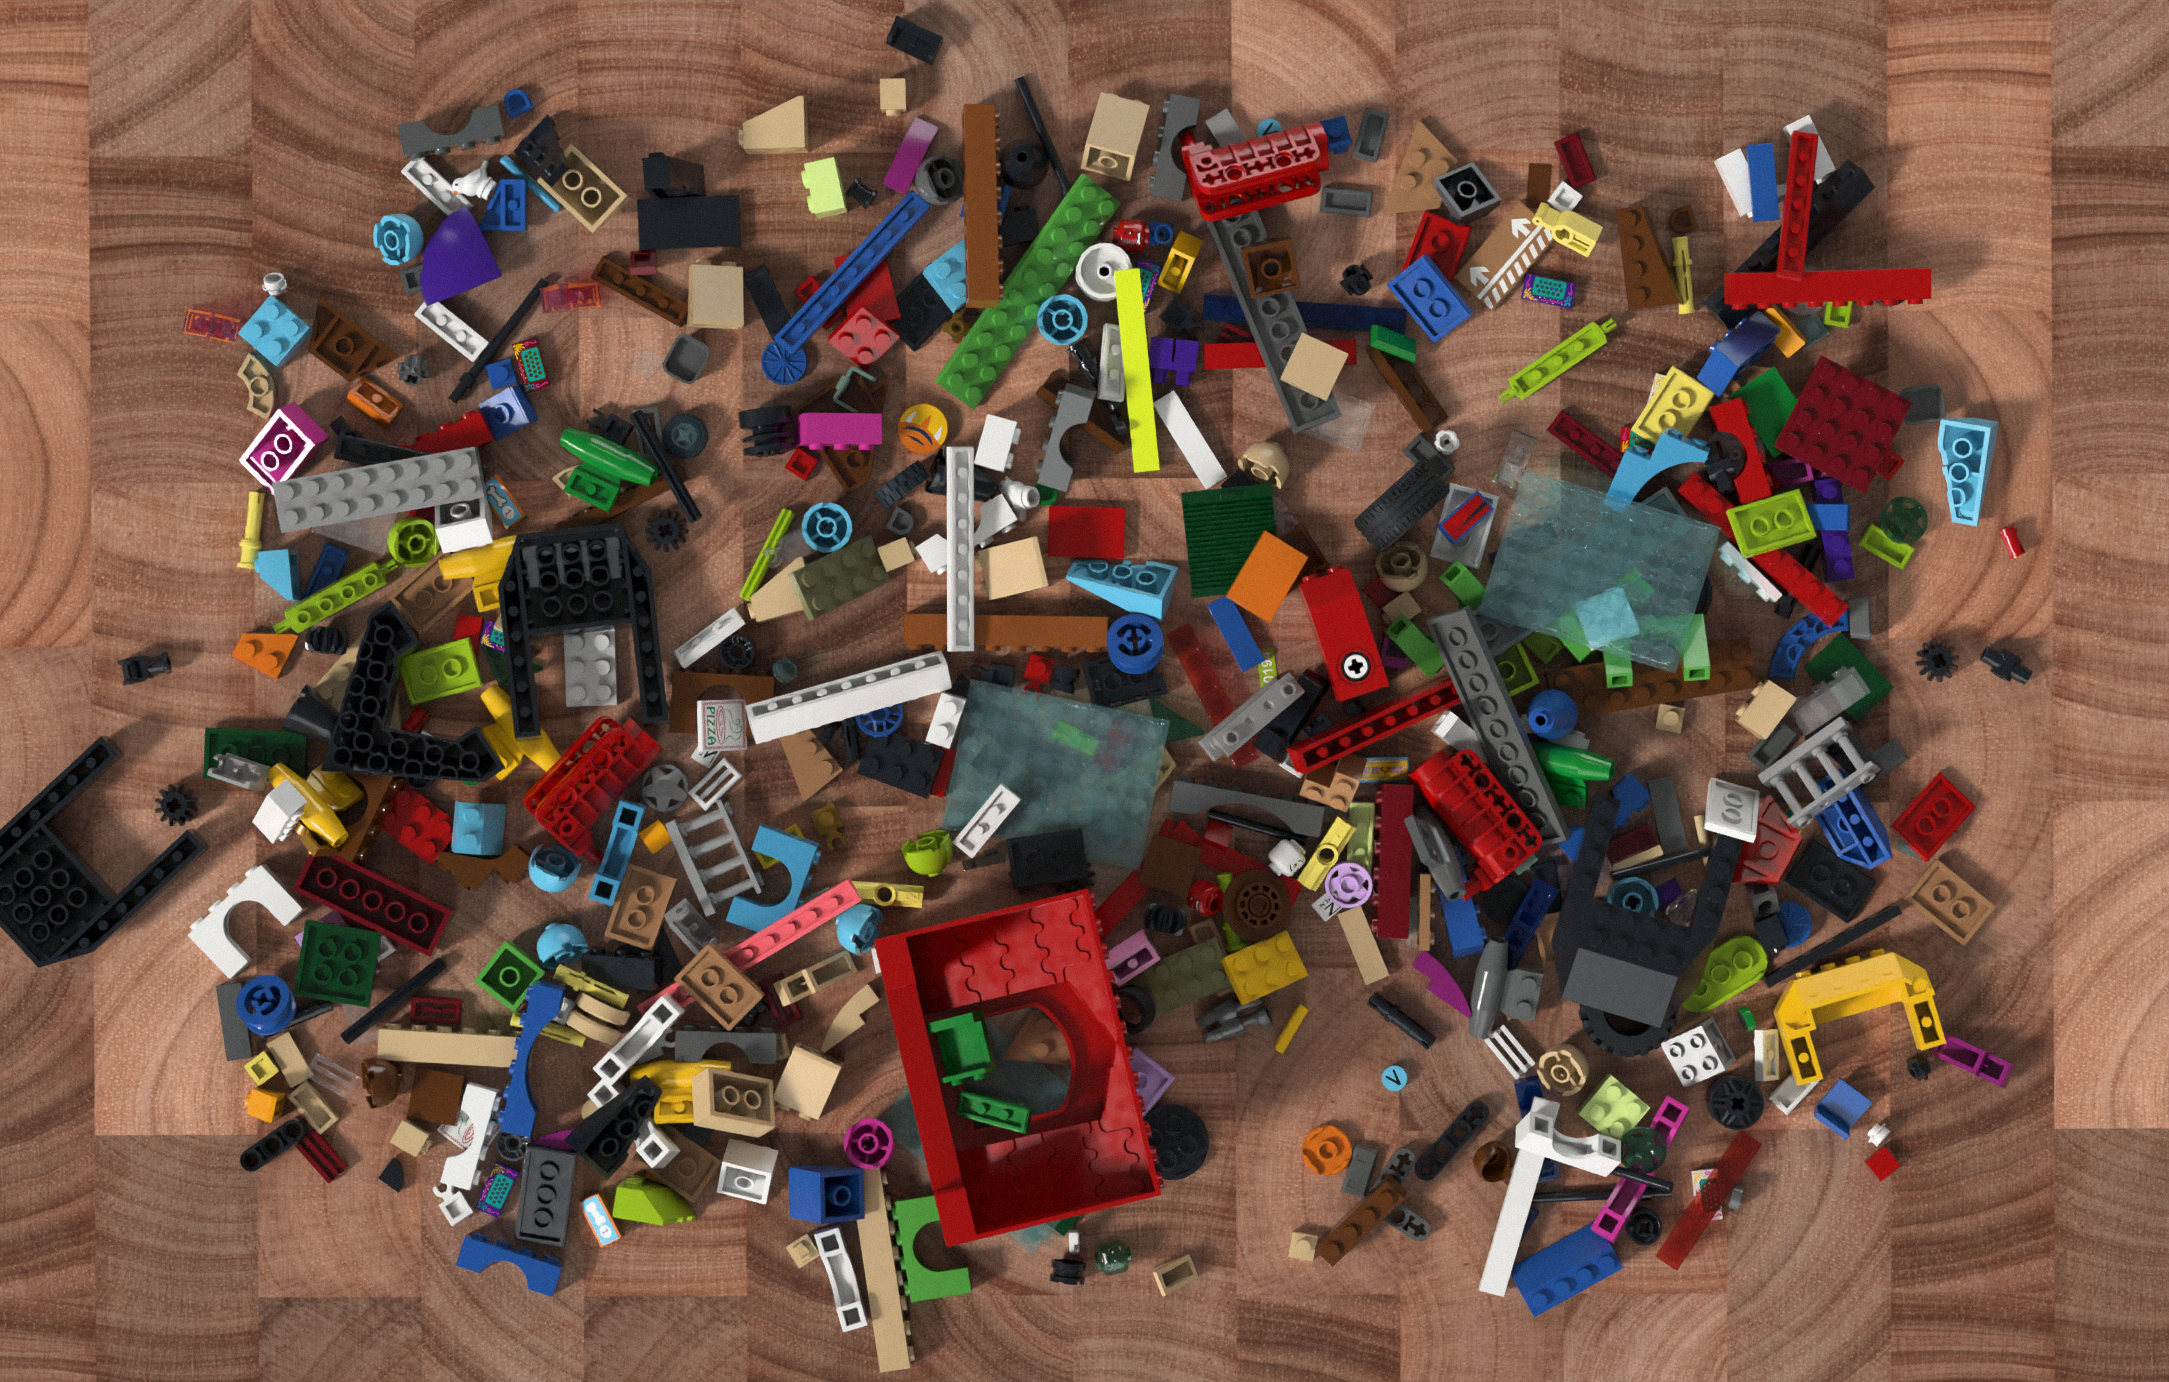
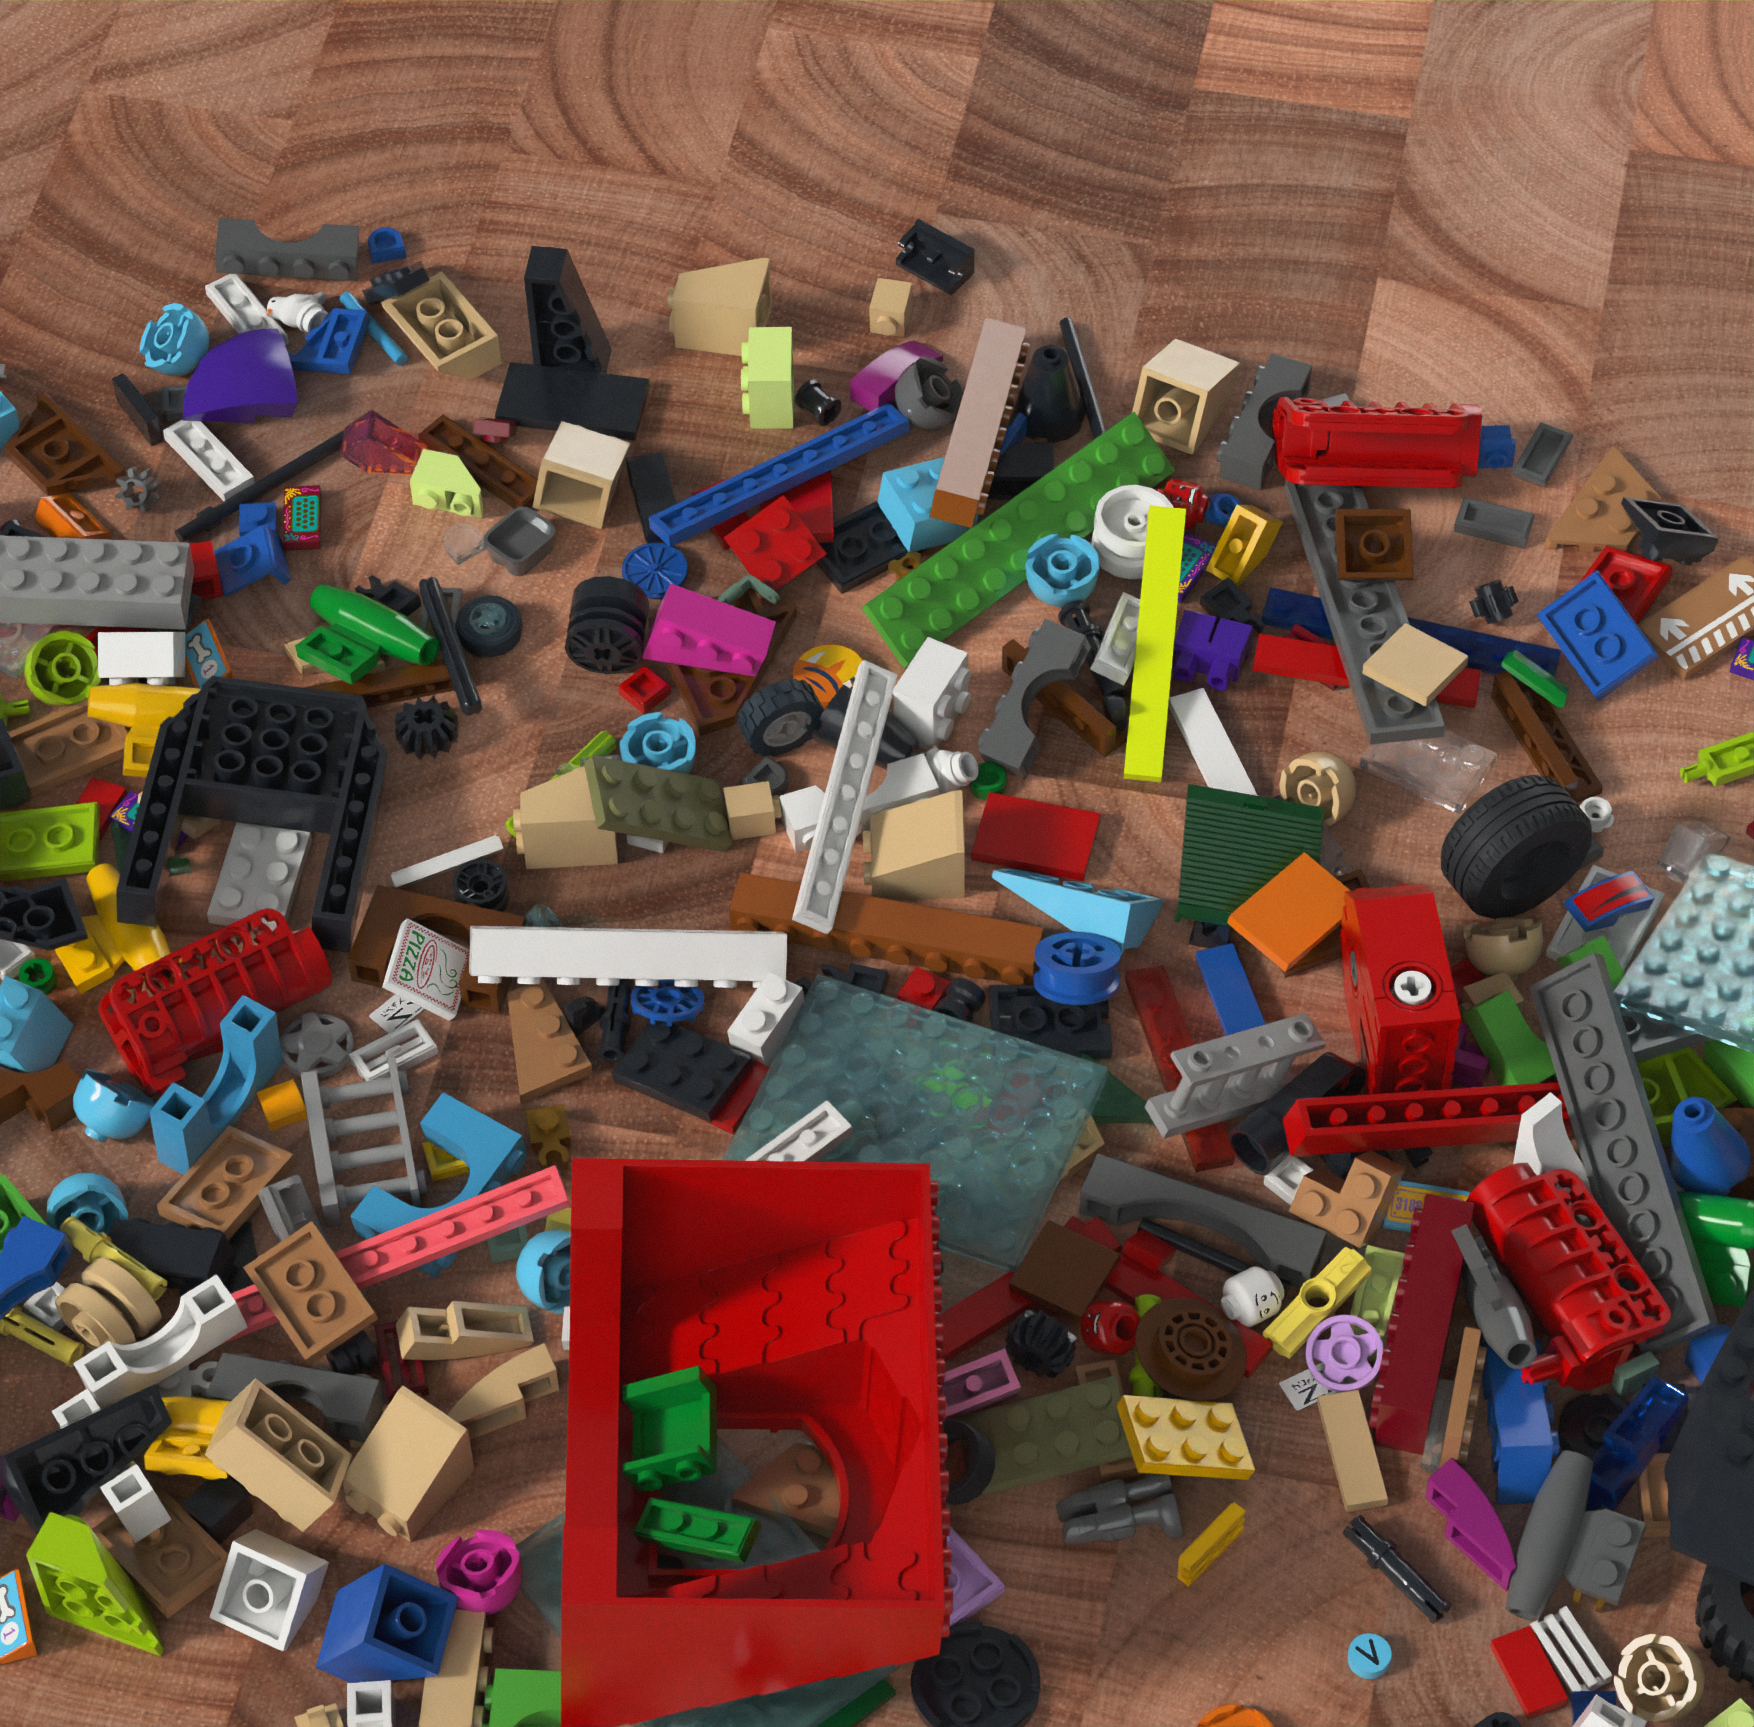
camera: 10 degrees right, 35 degrees down
none -> black tile [112,373,163,446]
none -> yellowish green slope [410,449,484,518]
none -> red tile [1490,1626,1568,1720]

